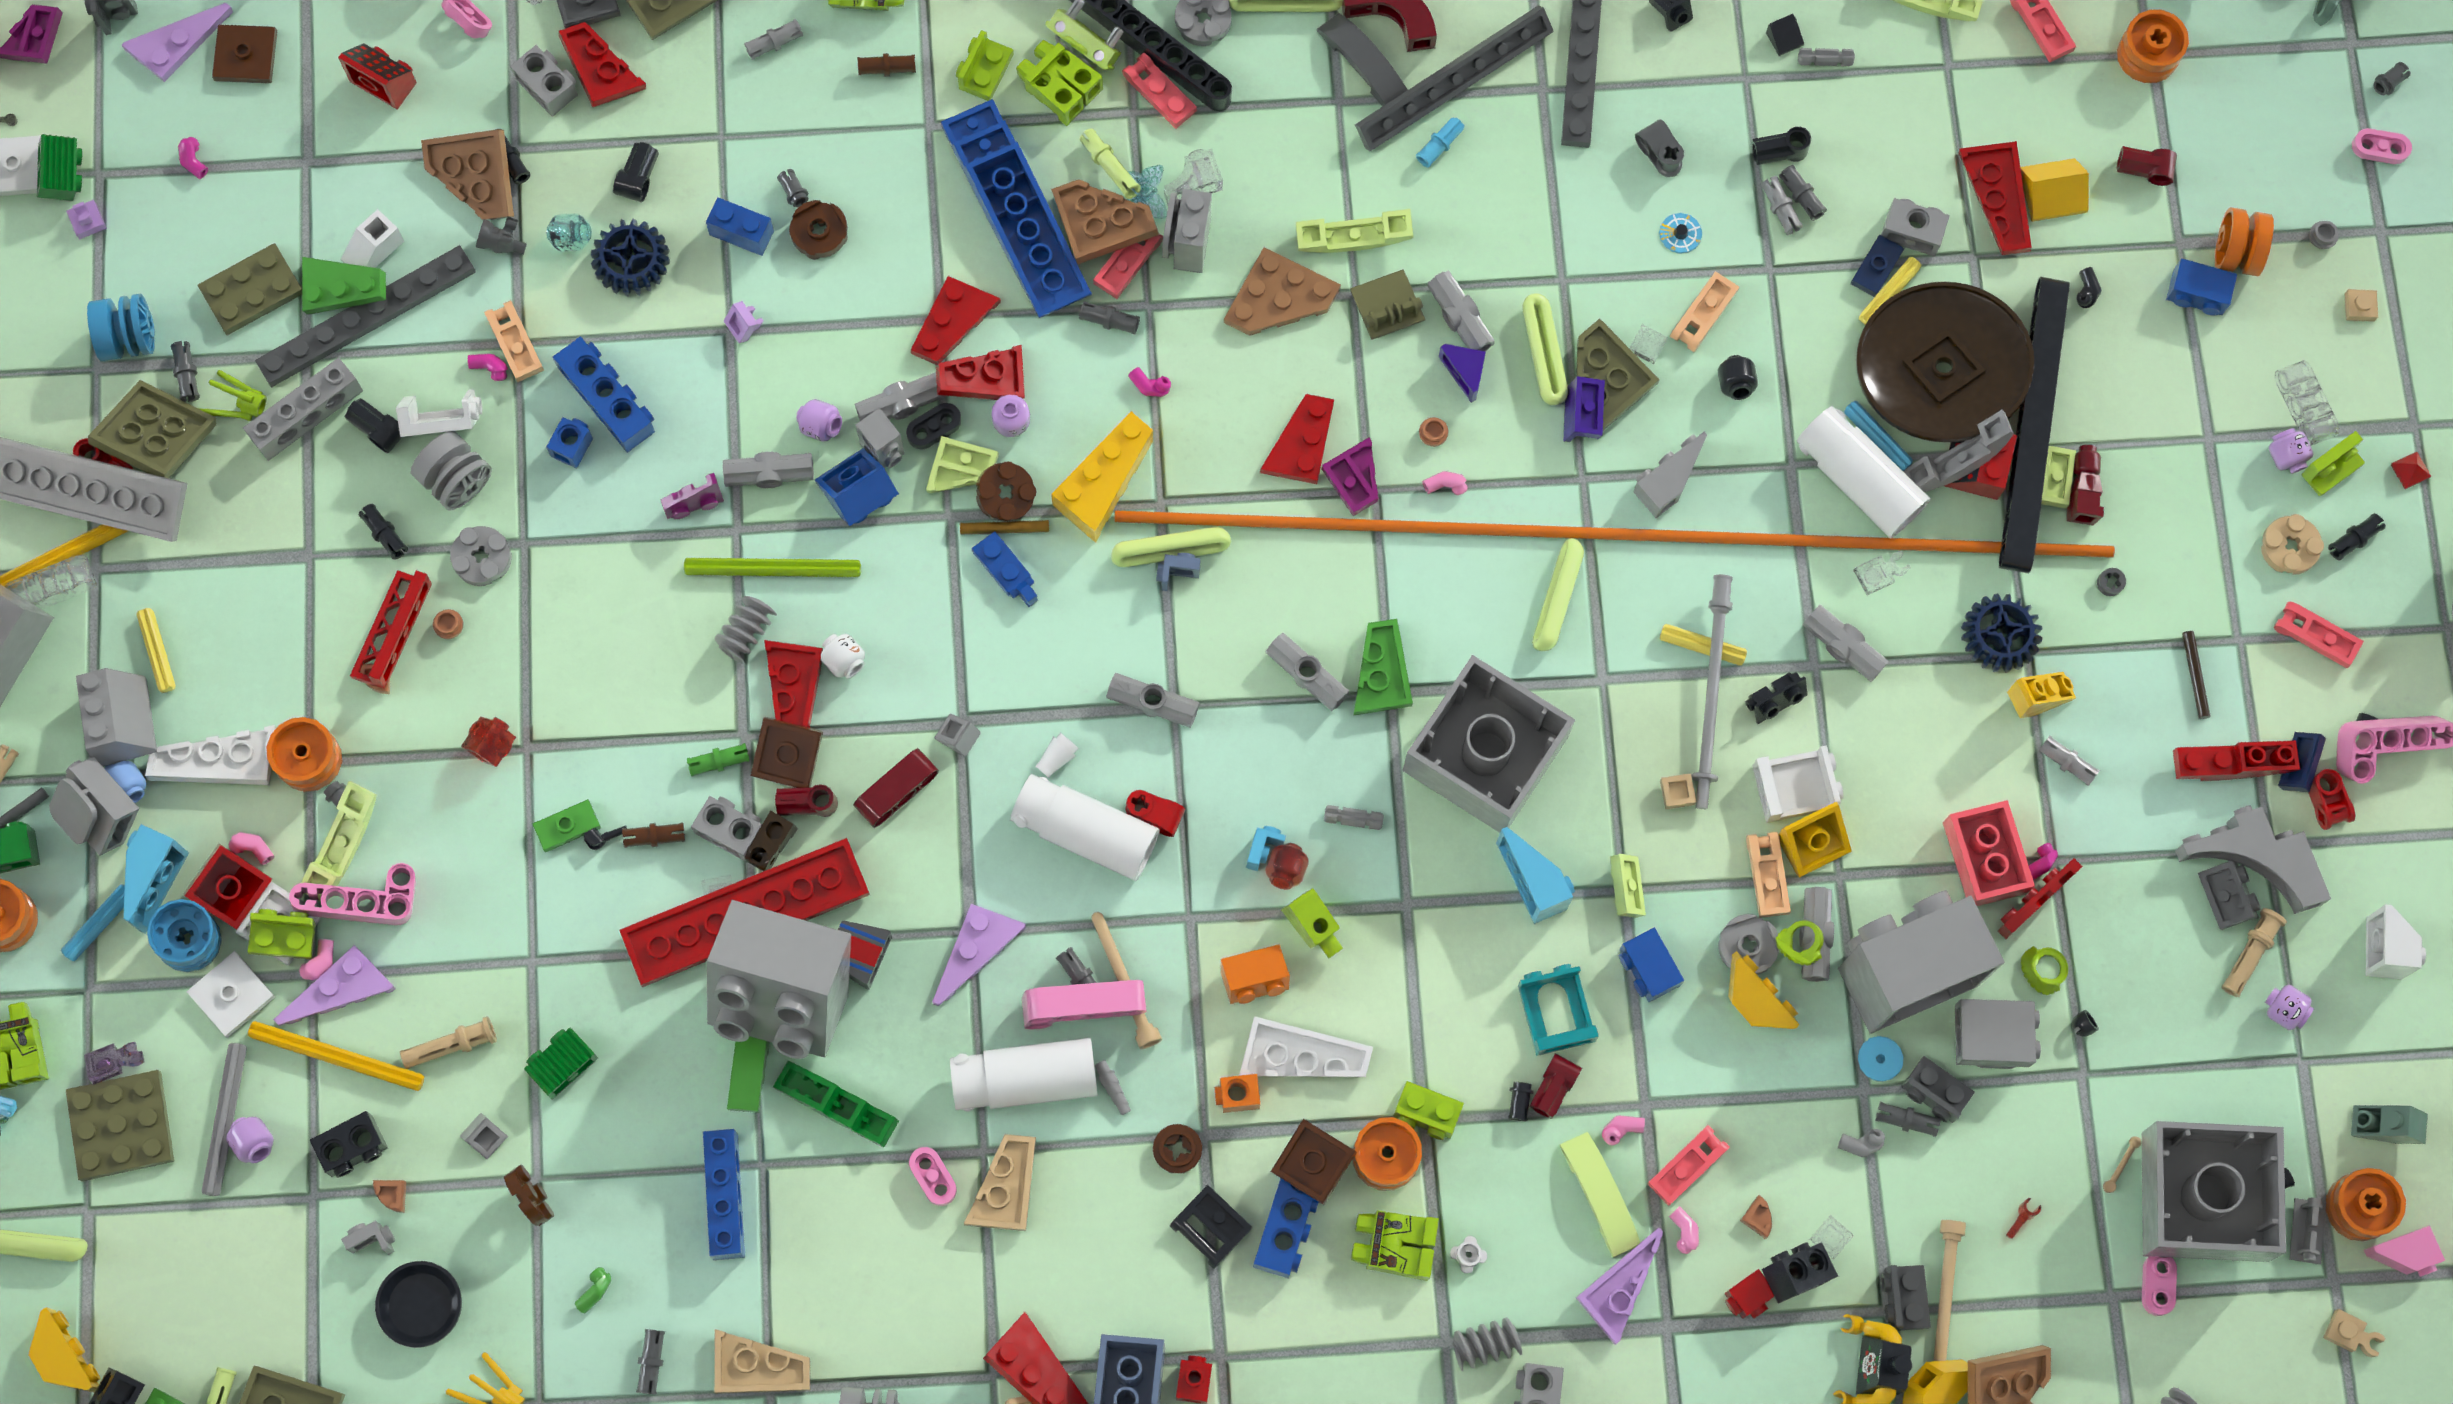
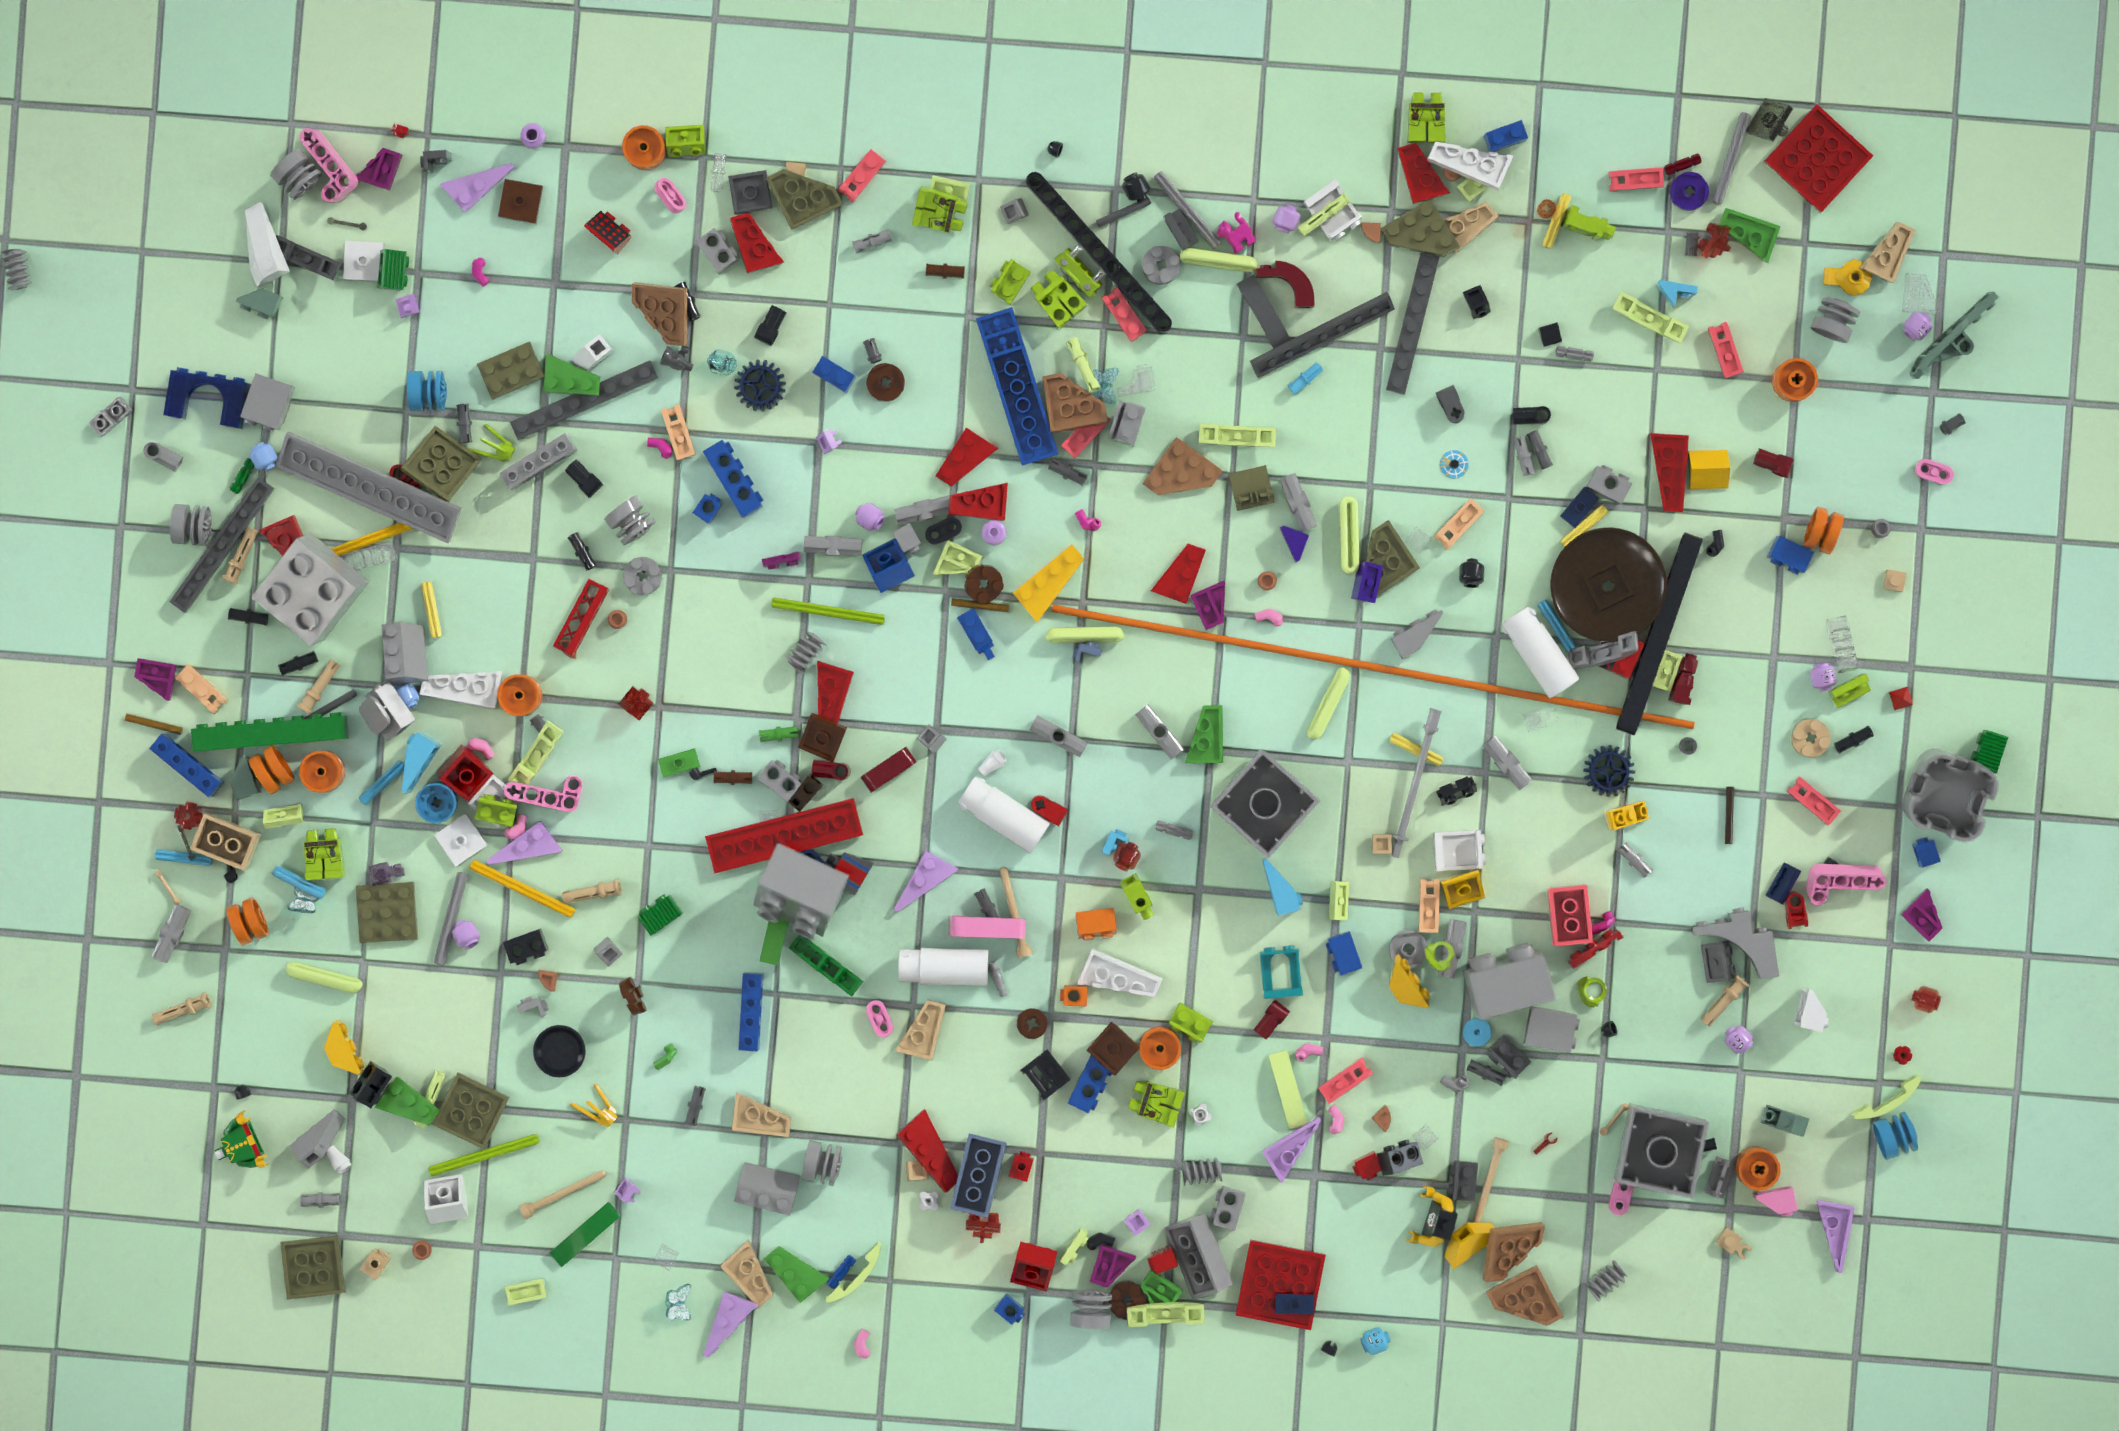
camera: 10 degrees right, 15 degrees up
white panel [396,390,482,437] -> none
white head [821,634,865,678] -> none
black pin [1508,1082,1534,1121] -> none
red slope [2173,740,2300,781] -> none

